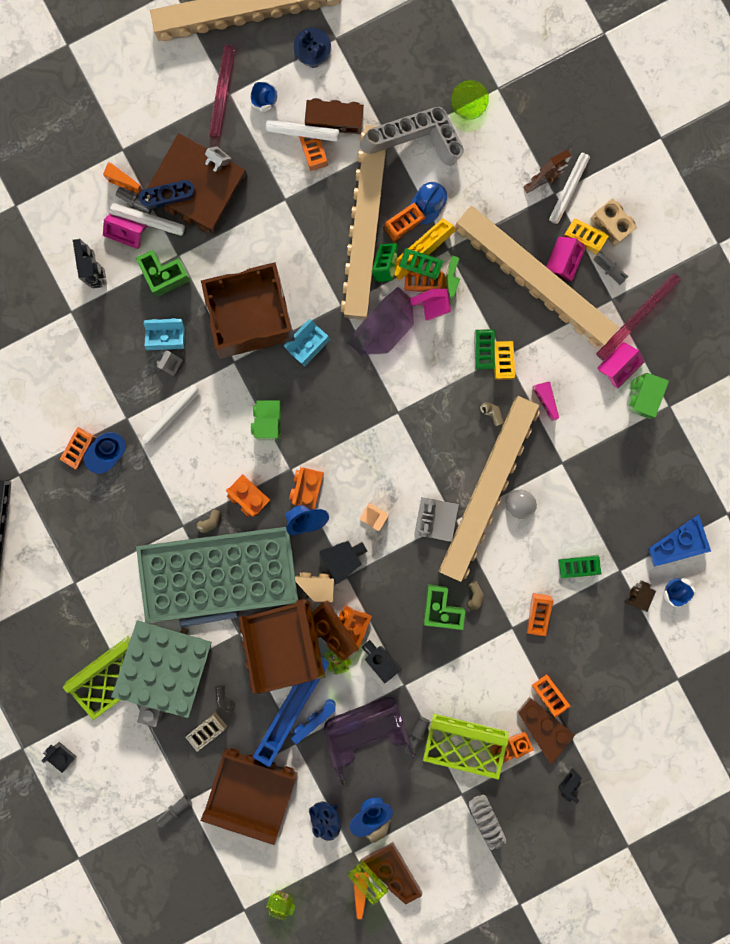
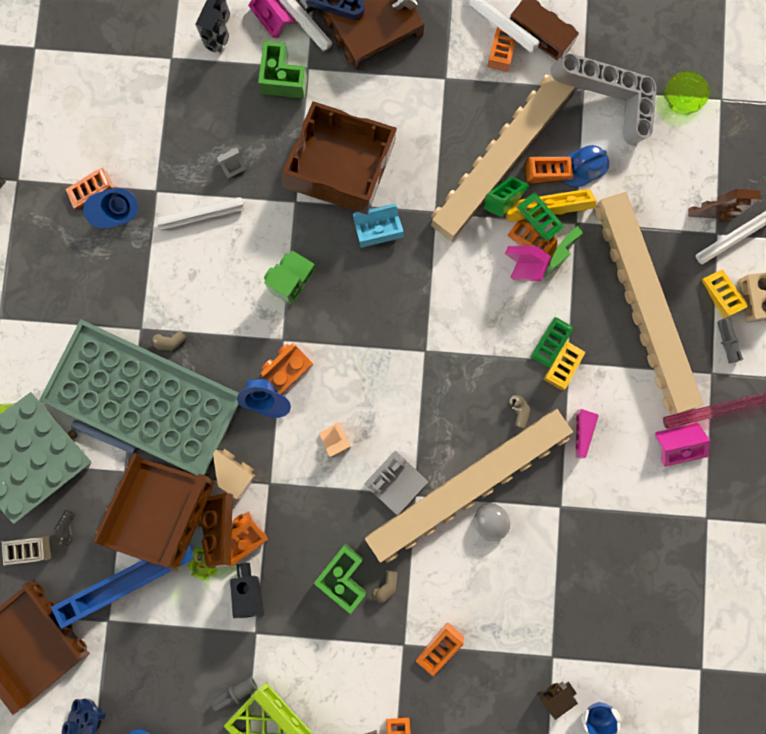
camera: 30 degrees right, 5 degrees down
medium azure bracket [144,318,185,350] -> none
orange bracket [225,474,271,517] -> none
blue plate [291,699,336,744] -> none
black torso [319,540,368,584] -> none
clear purple windscreen [324,697,416,785] -> none
clear purple wedge [347,287,414,356] -> none
dark pink panel [546,237,586,282] -> none
green slope [558,555,602,578] -> none
bright green brick [628,373,669,419] -> none
blue wing [648,515,711,567] -> none

